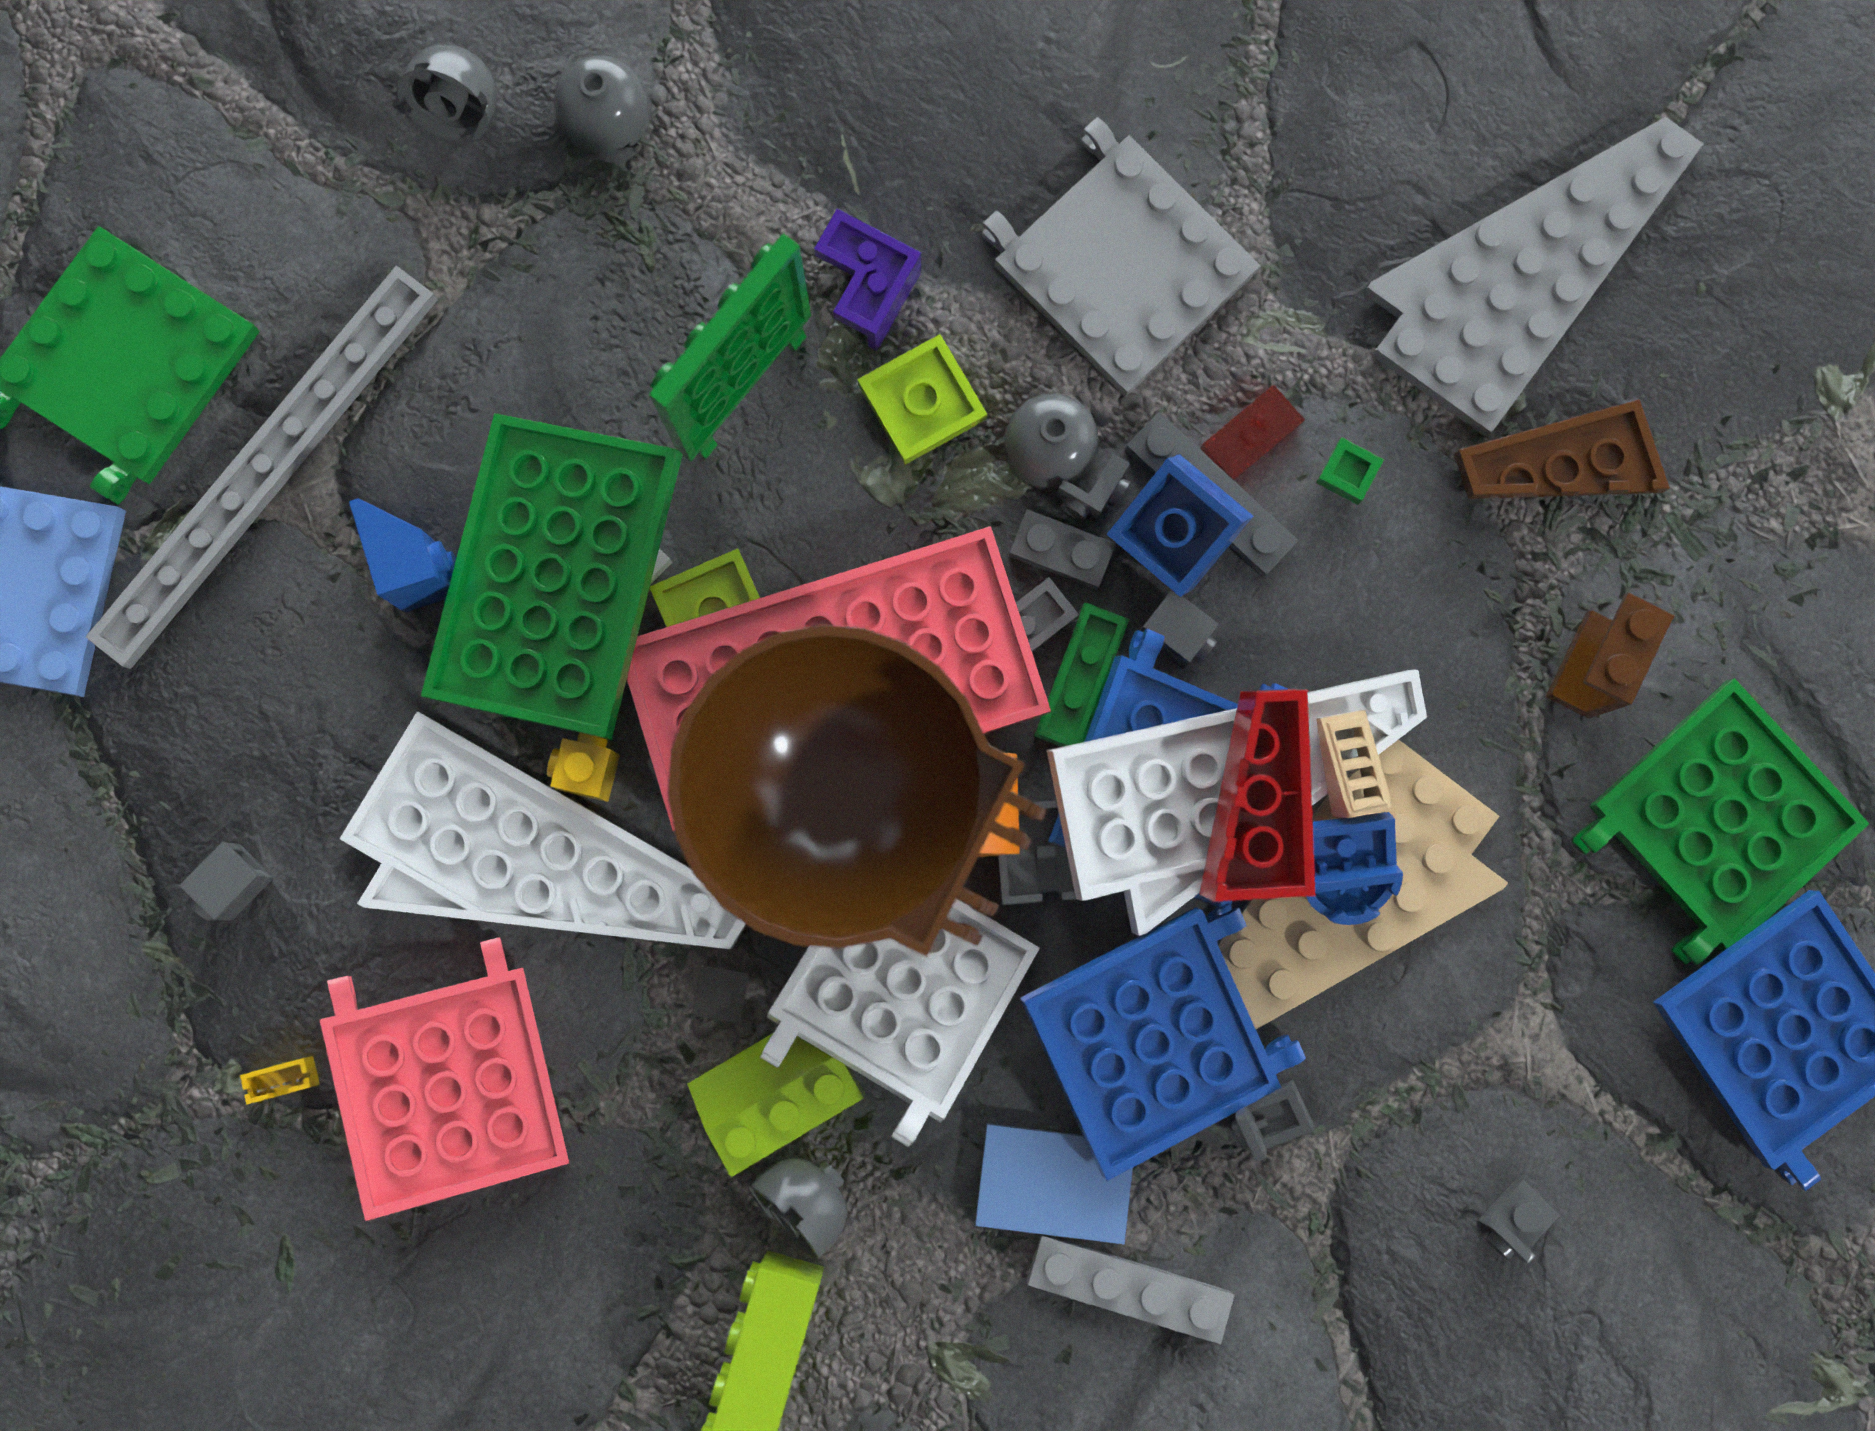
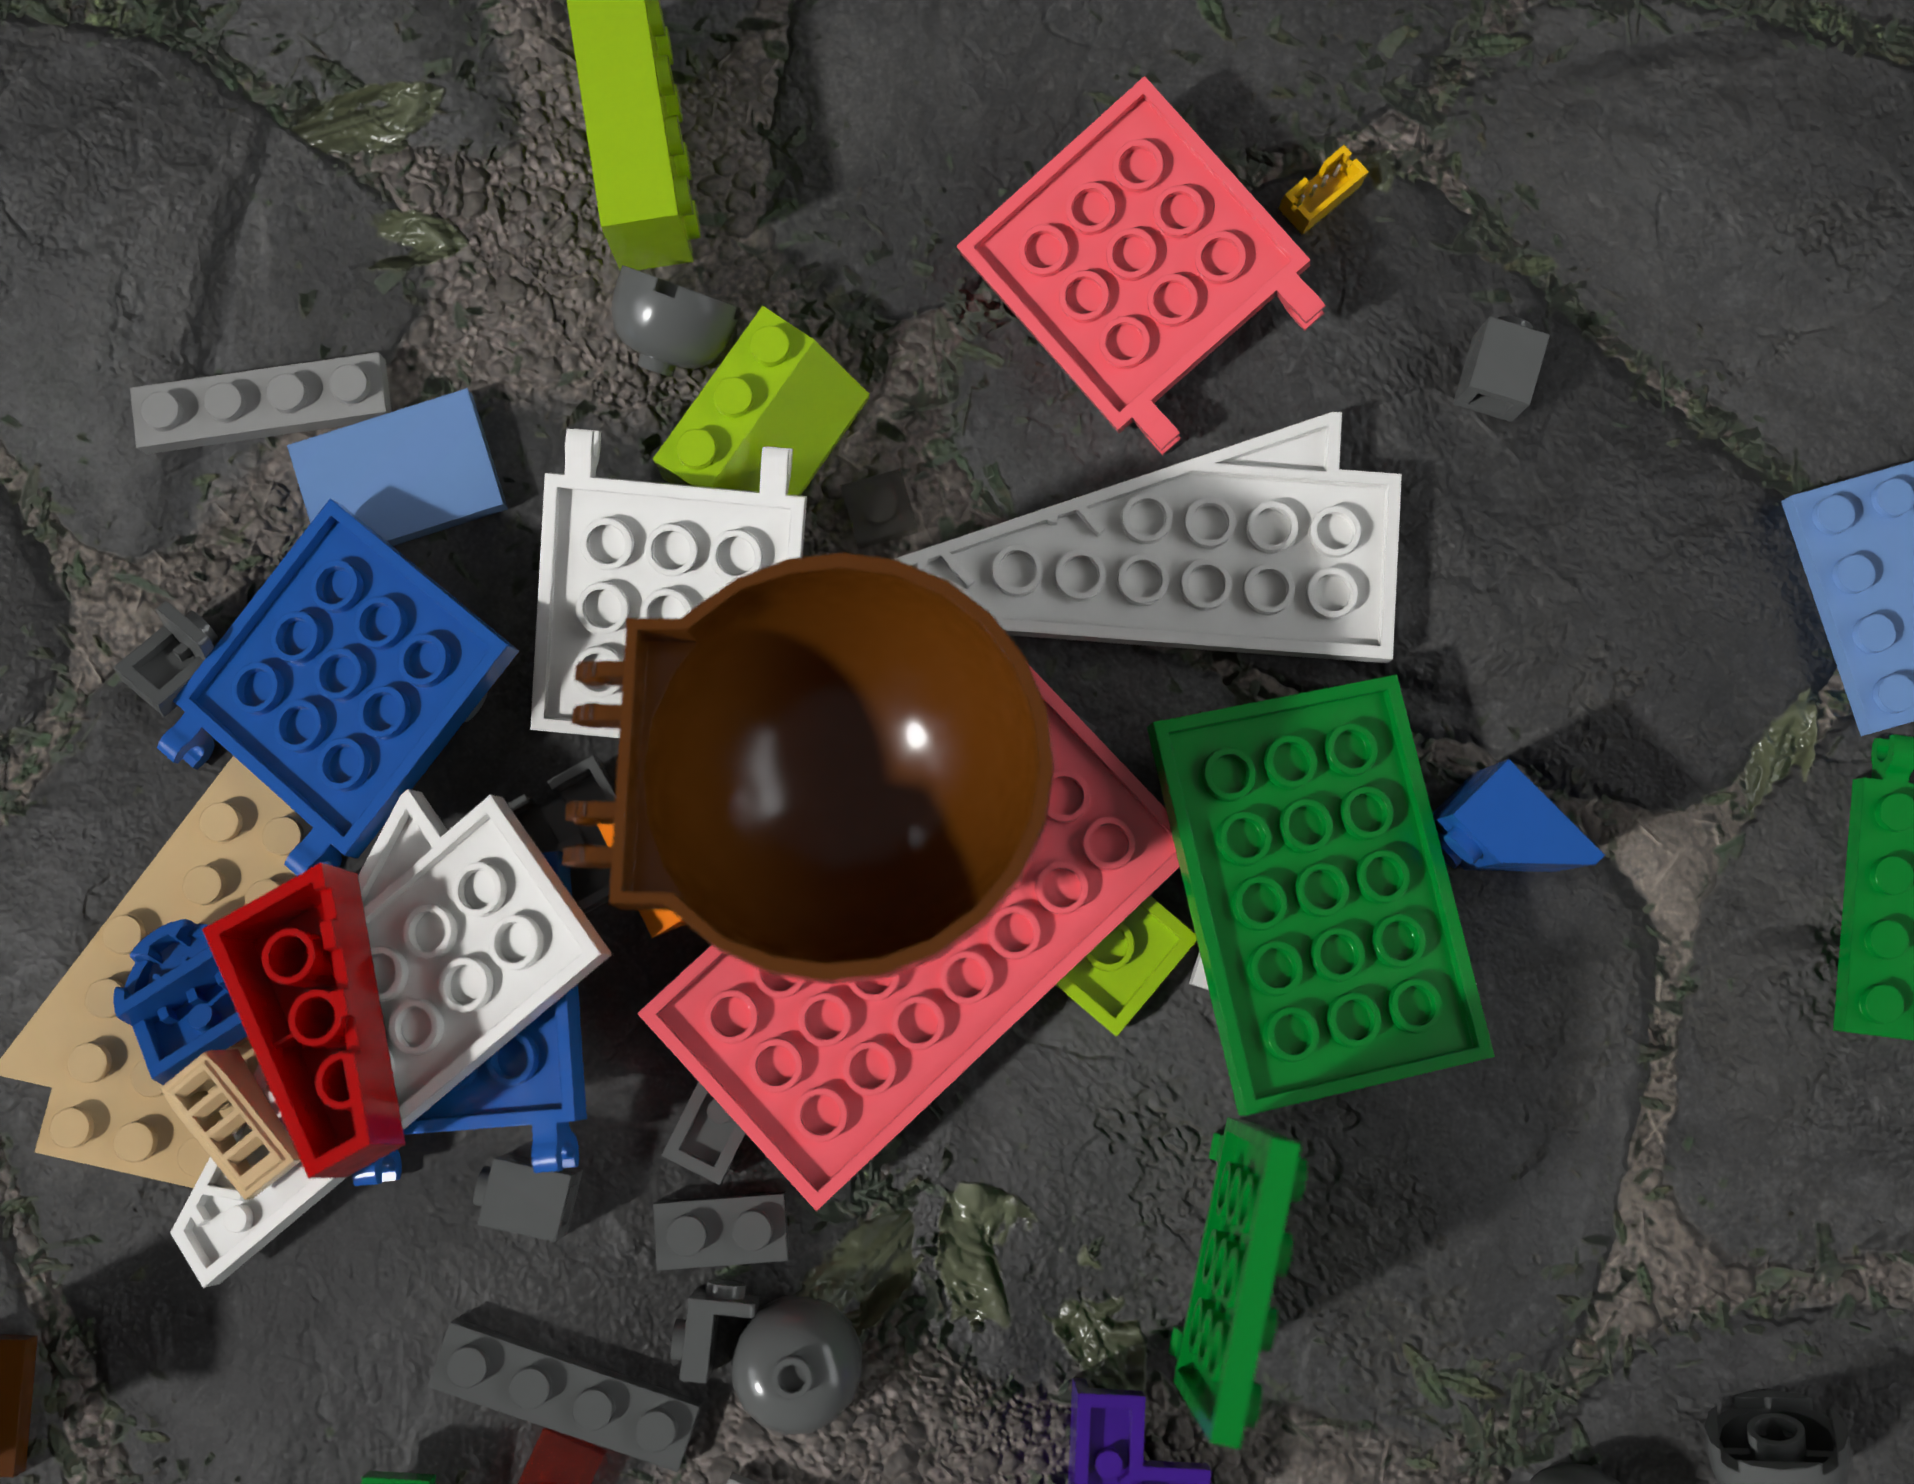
camera: 155 degrees right, 0 degrees up
light grey plate [86,265,438,669] -> none
yellow brick [547,733,620,802] -> none
lime plate [857,334,988,465] -> none
green tile [1033,602,1130,748] -> none
blue brick [1107,454,1254,597] -> none

